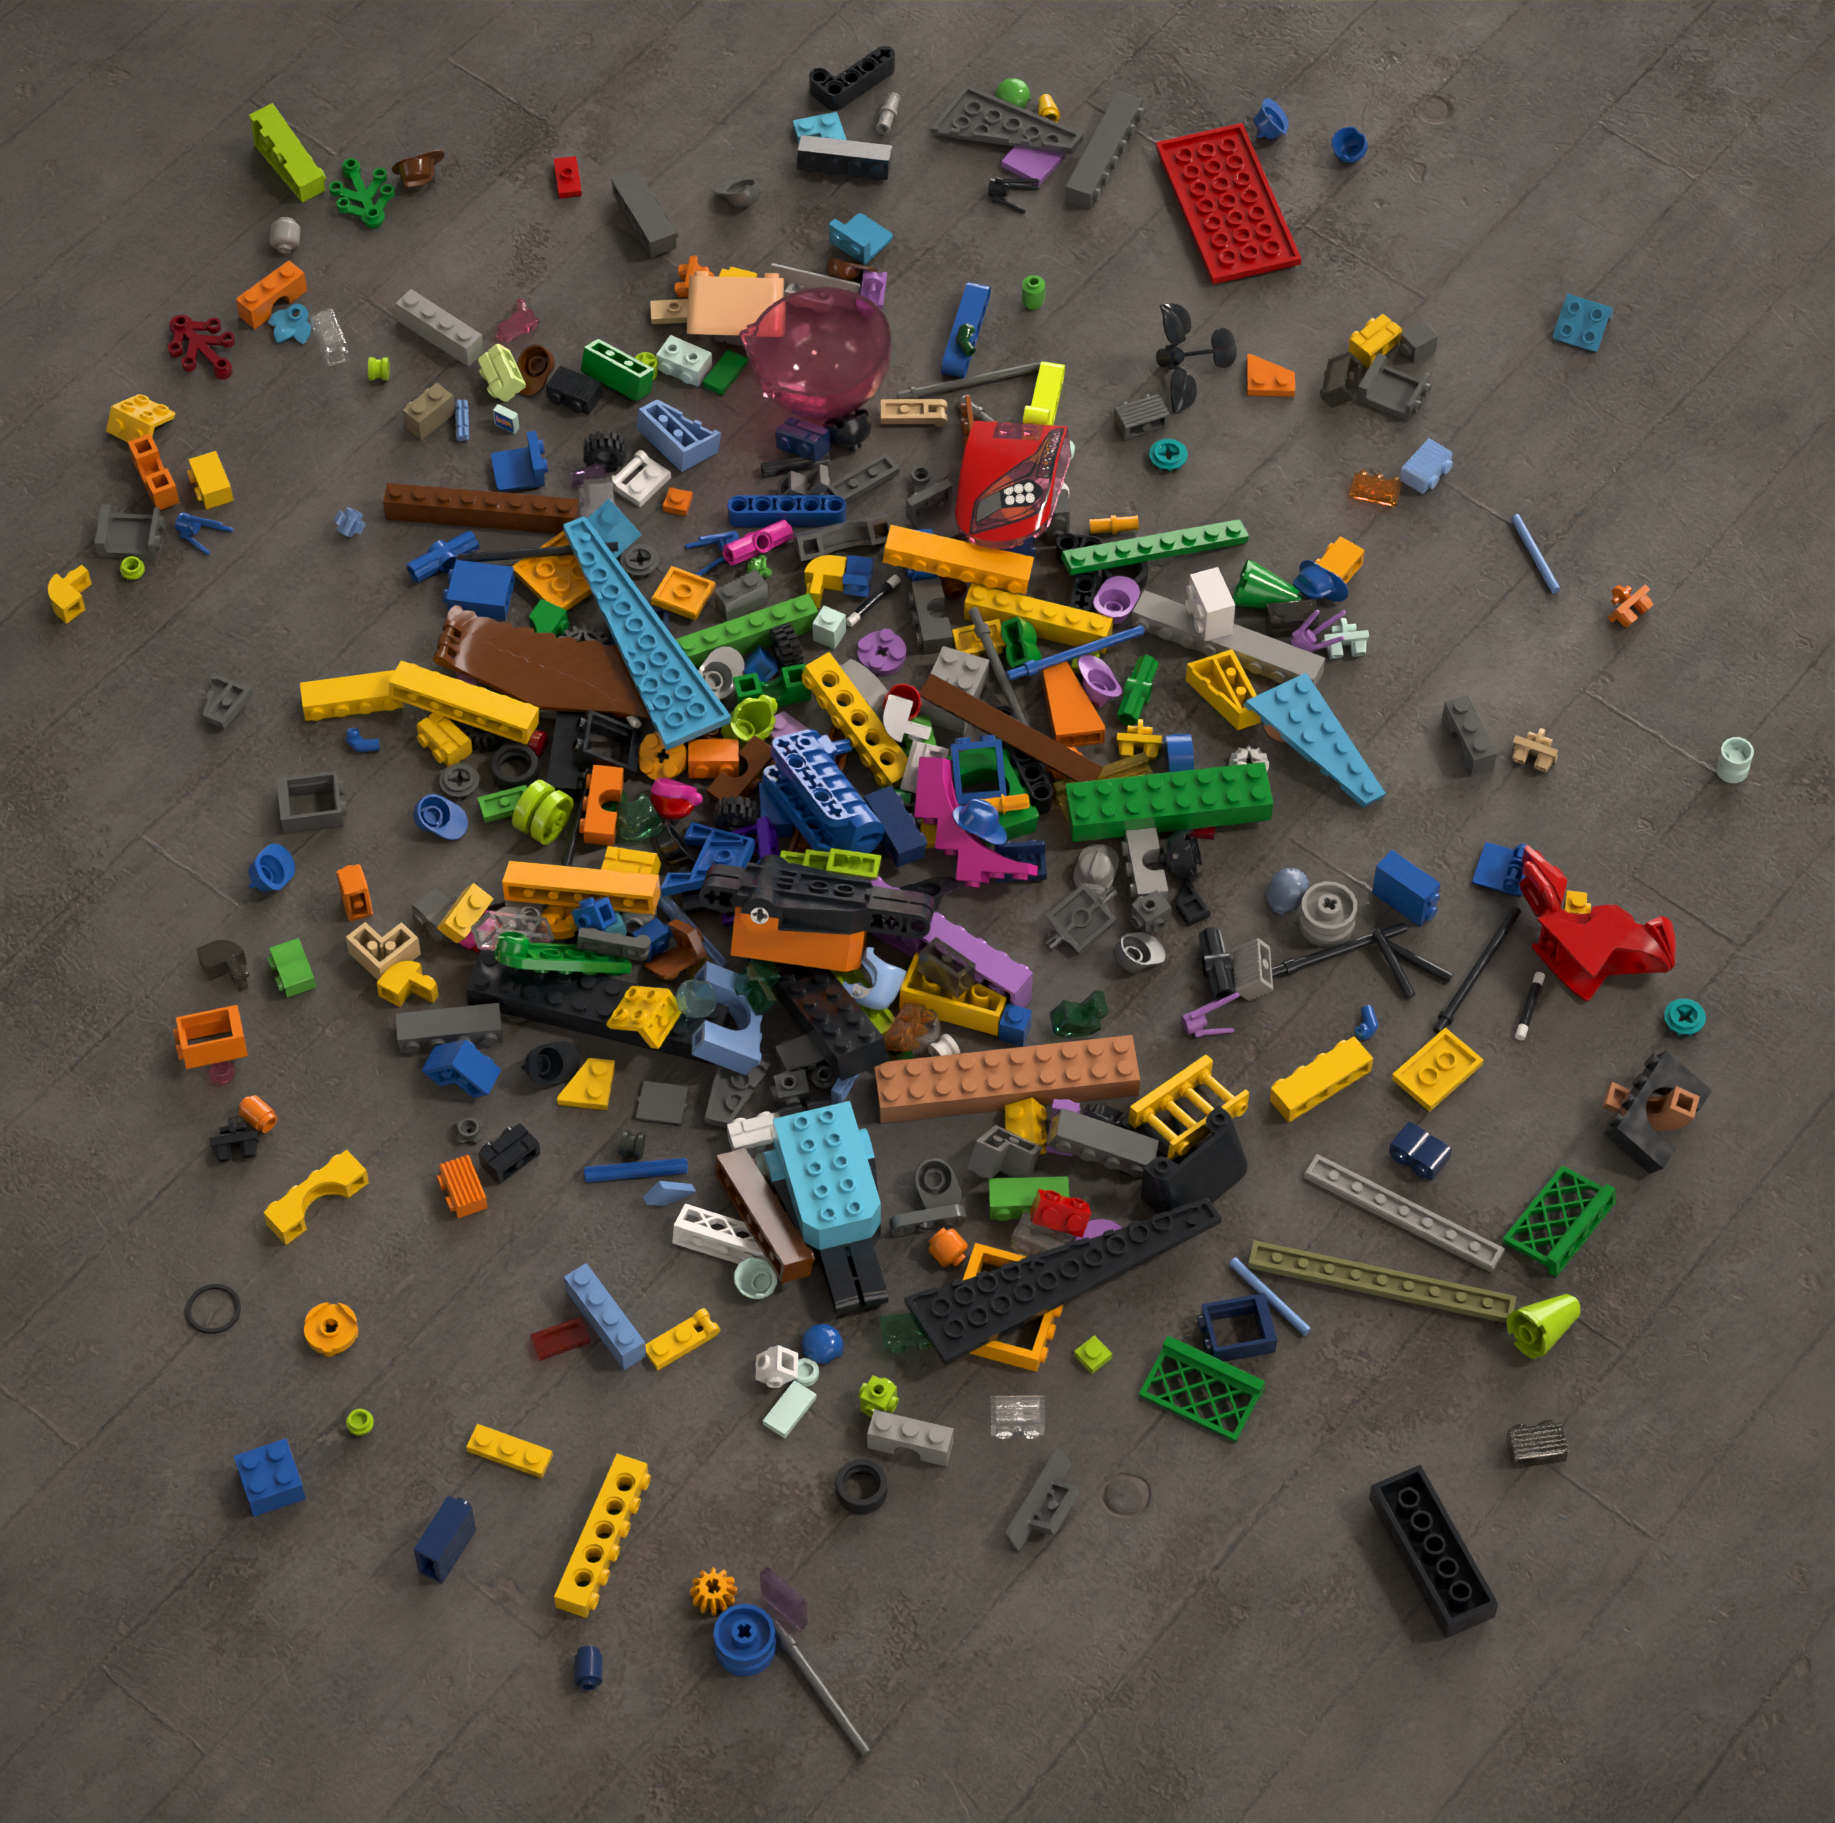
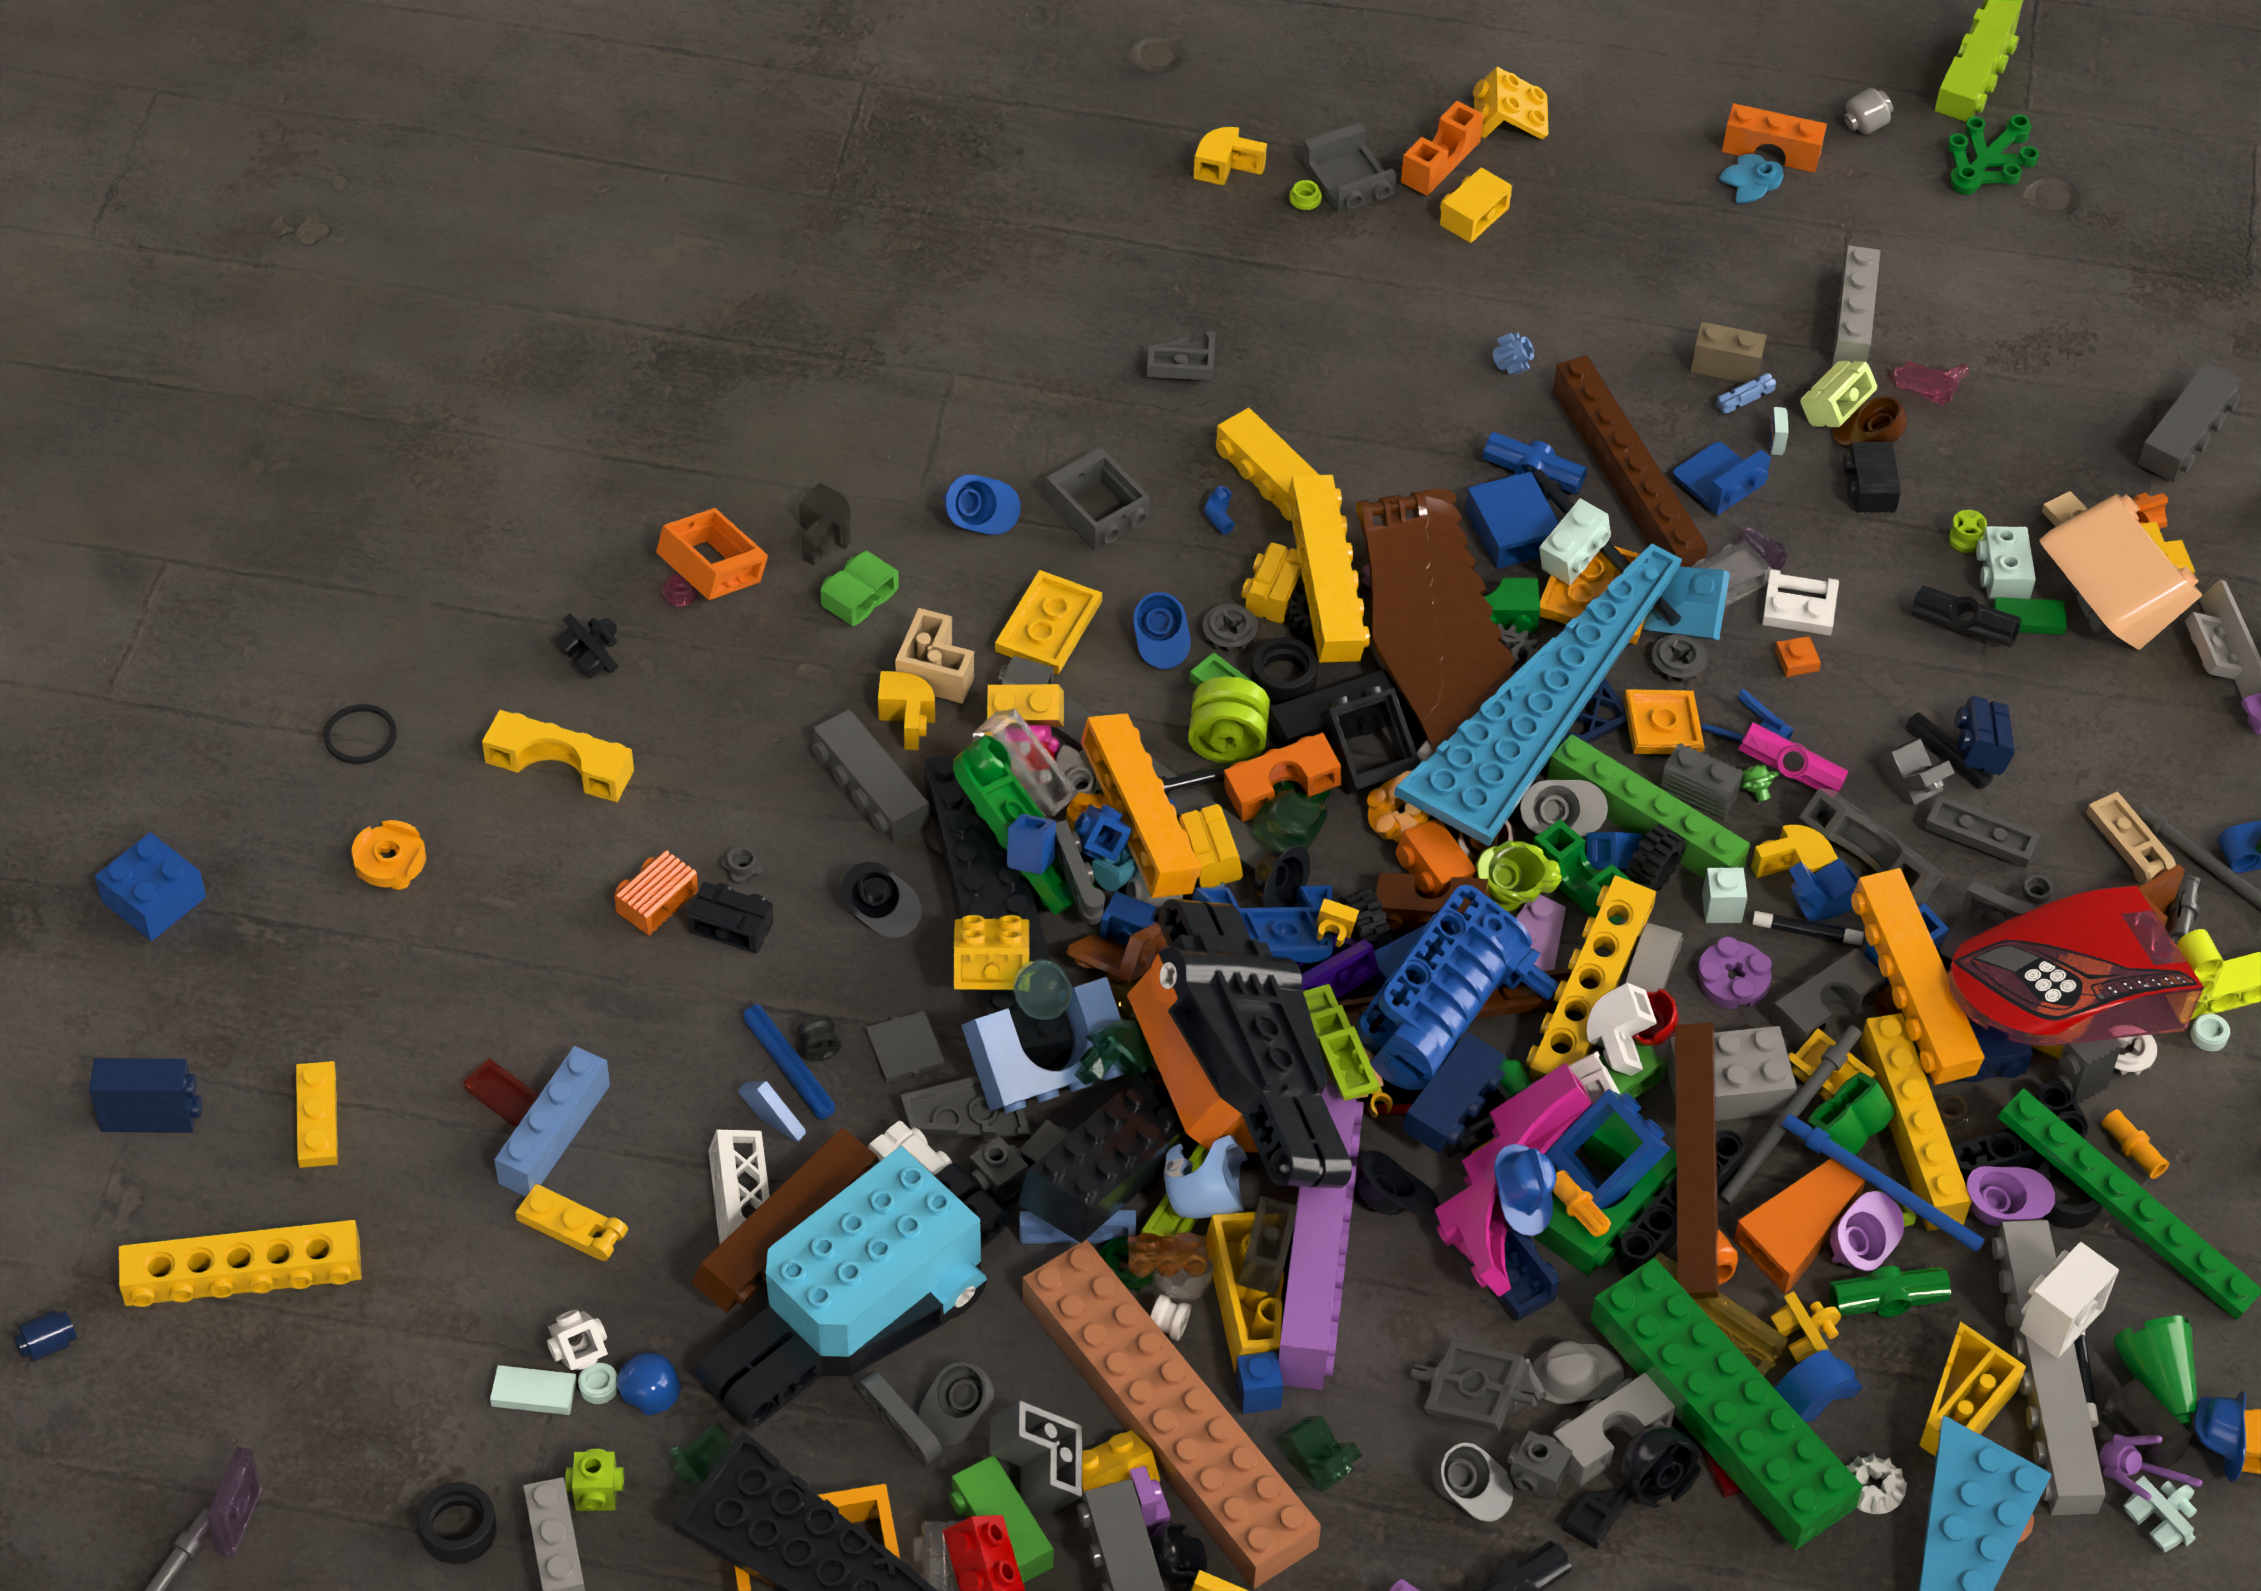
camera: 60 degrees right, 5 degrees down
dark red plant [168,315,235,380] -> none
blue plant [175,512,233,555] -> none
orange brick [239,1095,278,1133] -> none
clear brick [310,308,349,366] -> none
orange brick [336,864,373,922] -> none
lime plate [346,1409,374,1436] -> none
lime wheel [368,357,390,381] -> none
reddish brown piece [392,150,445,188] -> none
blue brick [422,1039,501,1098] -> none
dark red tile [528,730,548,757] -> none
red plate [553,156,582,199] -> none
yellow wing [557,1058,615,1110] -> none
green brick [580,339,654,401] -> none
black tyre [583,431,627,472] -> none
medium blue wedge [637,399,721,472] -> none
piece [650,778,703,821] -> none
light orange gear [690,1567,737,1616] -> none
blue wheel [713,1604,776,1676] -> none
blue beam [727,495,846,527] -> none
light aqua hair [734,1257,777,1299] -> none
clear pink windscreen [739,287,892,420] -> none
black cylinder [822,408,871,451] -> none
orange head [928,1228,968,1268] -> none
none -> yellow plate [995,570,1102,675]
none -> blue panel [1007,814,1056,874]
none -> yellow tile [1315,898,1359,947]
none -> light aqua brick [1539,498,1611,585]
none -> black piece [1912,585,2022,648]

